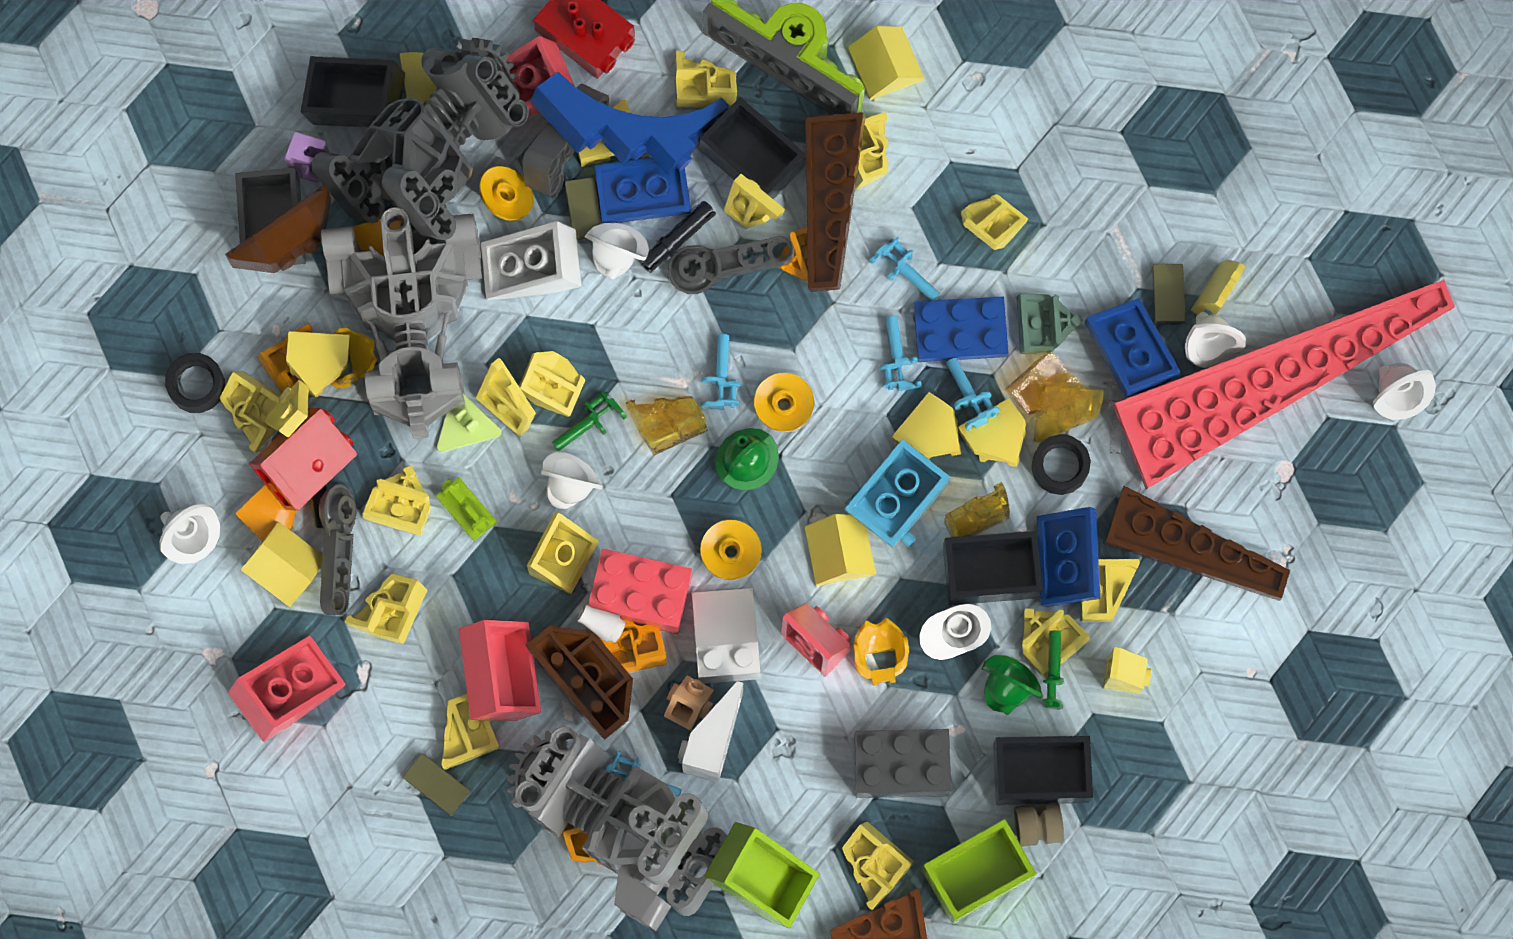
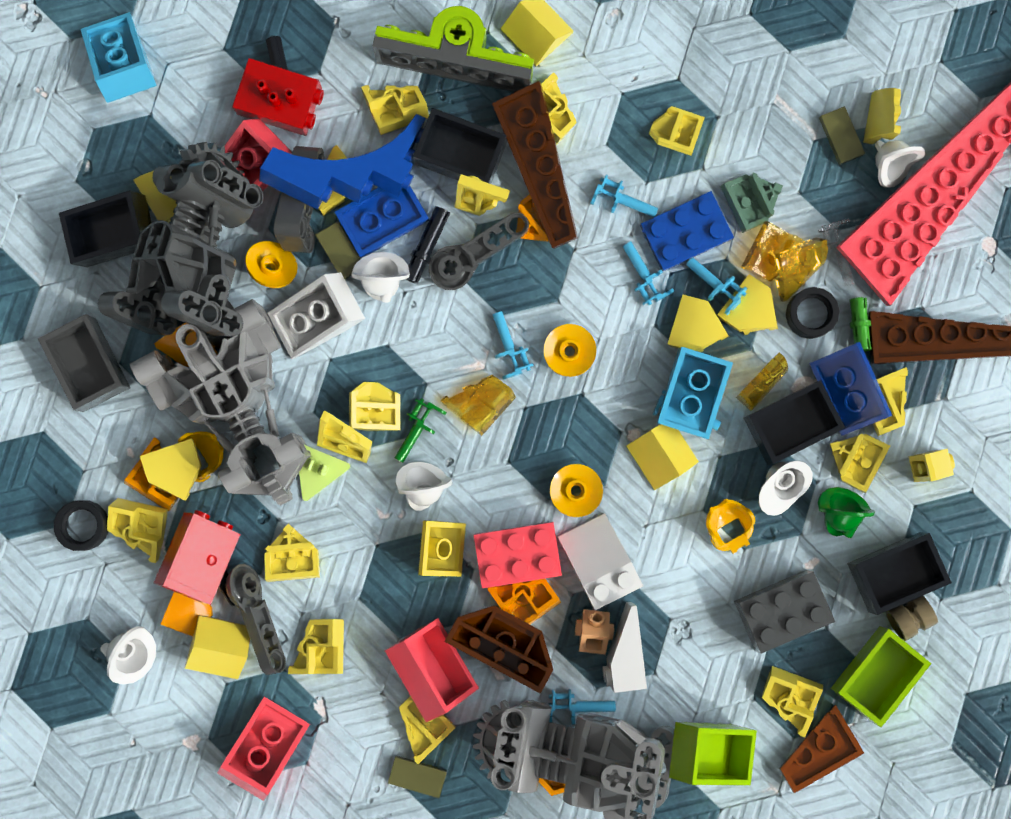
camera: 25 degrees left, 10 degrees up
reddish brown wedge [225,184,331,273] -> none
light yellow wing [263,380,309,437] -> none
lavender hinge [285,132,330,182] -> none
lime hinge [435,477,497,541] -> none
white cone [577,604,626,643] -> none
green helmet [715,428,779,491] -> none
coral slope [781,603,852,677] -> none
green piece [1042,630,1064,710] -> none
blue plate [1084,298,1181,397] -> none
none -> bright green pin [849,297,872,352]

